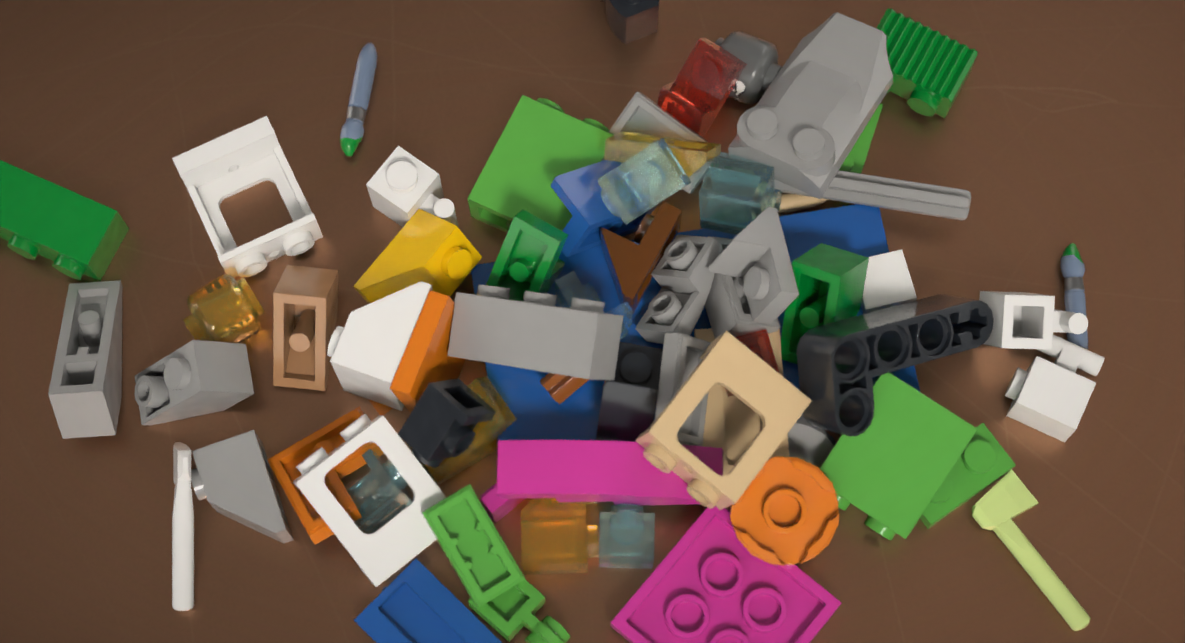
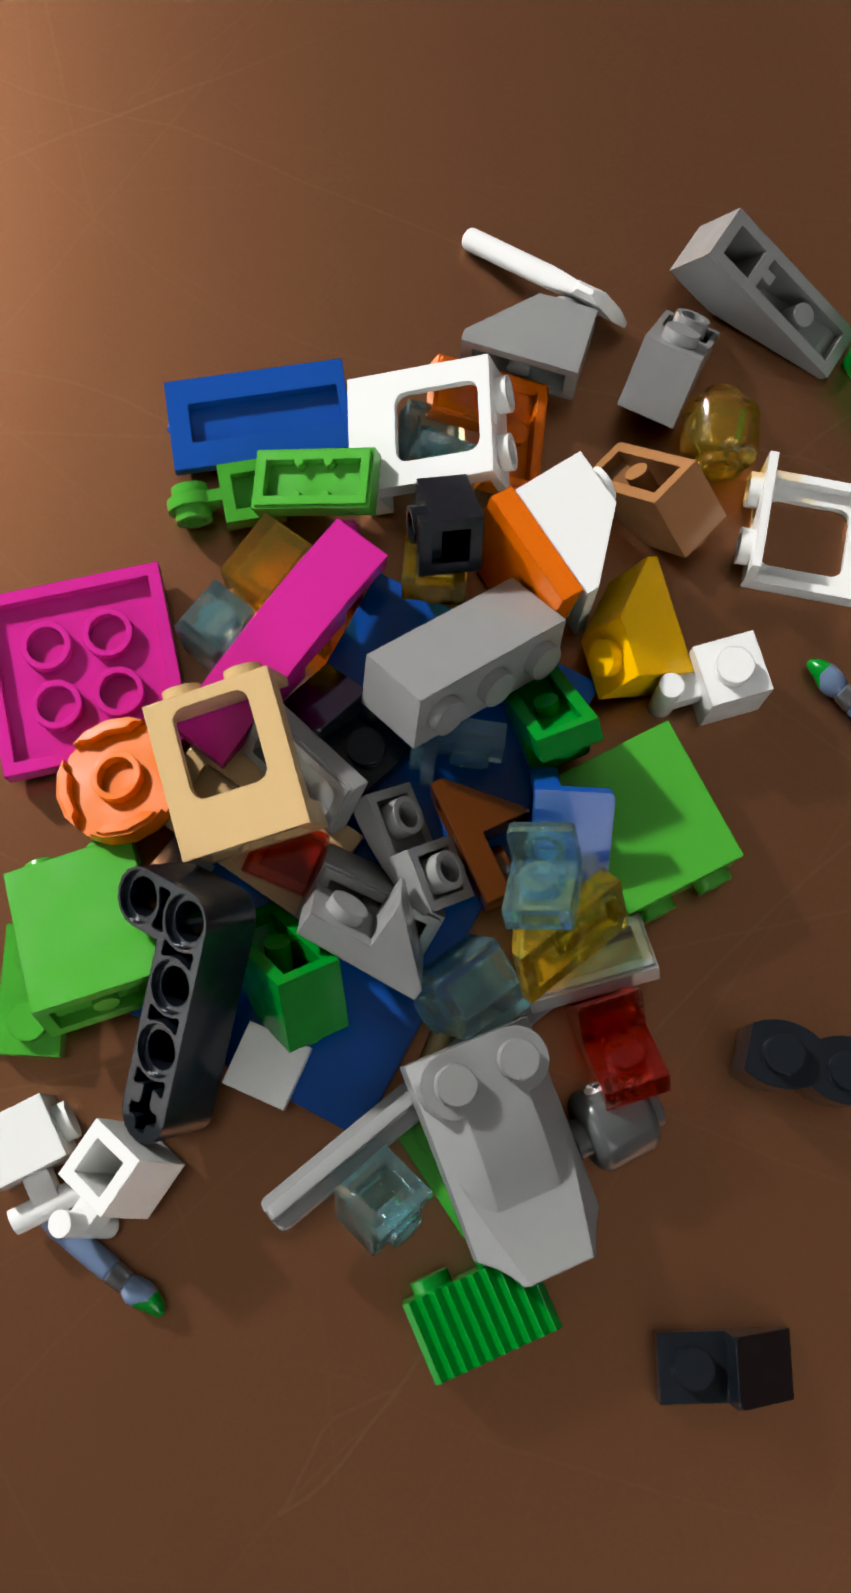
camera: 125 degrees right, 5 degrees up
none -> clear light blue brick [334,1145,433,1257]

